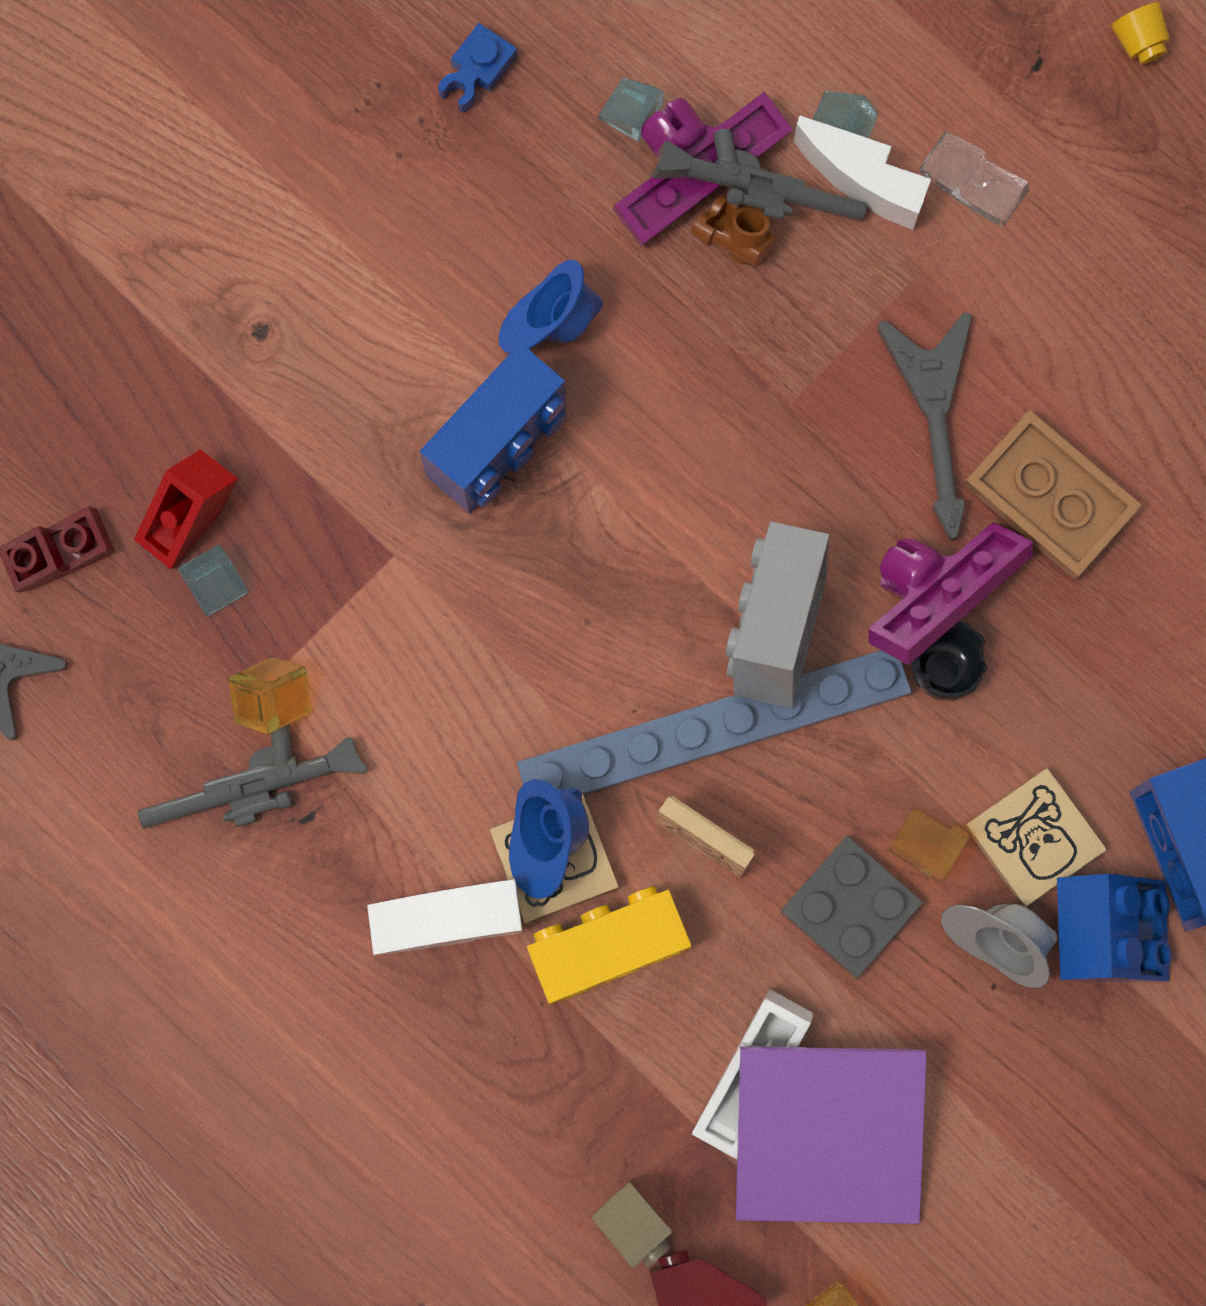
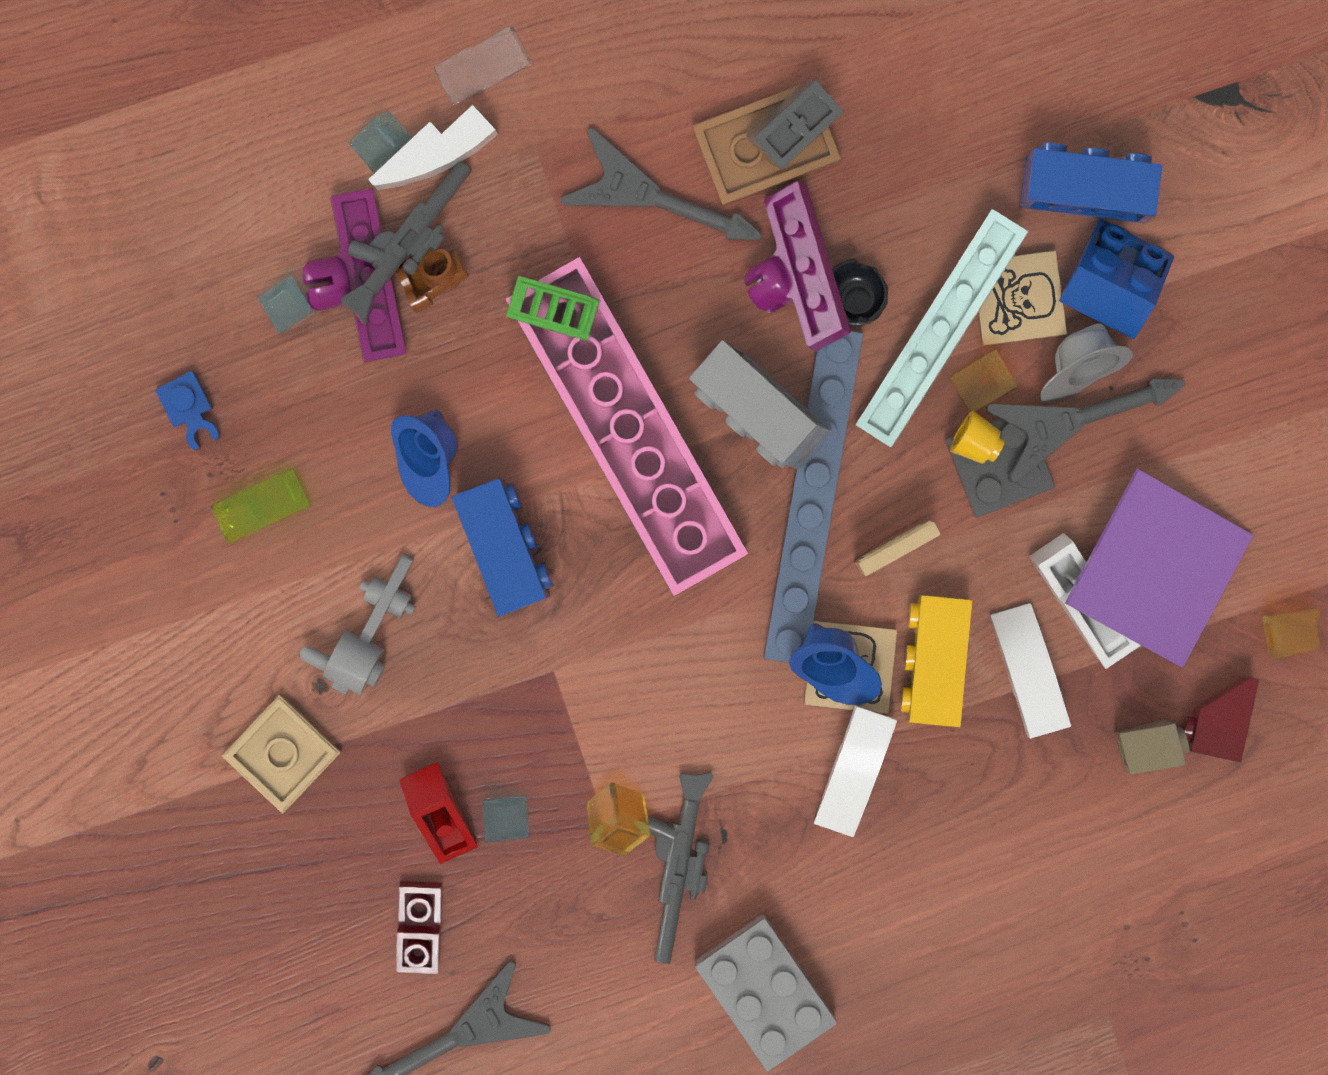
camera: 65 degrees left, 10 degrees up
none -> clear neon green slope [210,468,310,544]
none -> tan tile [222,694,342,814]
none -> light grey piece [300,554,416,696]
none -> bright pink brick [506,257,748,596]
none -> bright green slope [506,276,601,342]
none -> light grey brick [695,913,838,1072]
none -> dark grey hinge [746,79,844,170]
none -> light aqua plate [856,209,1029,448]
none -> yellow hat [950,410,1005,464]
none -> dark grey piece [985,379,1185,483]
none -> white slope [990,603,1071,739]

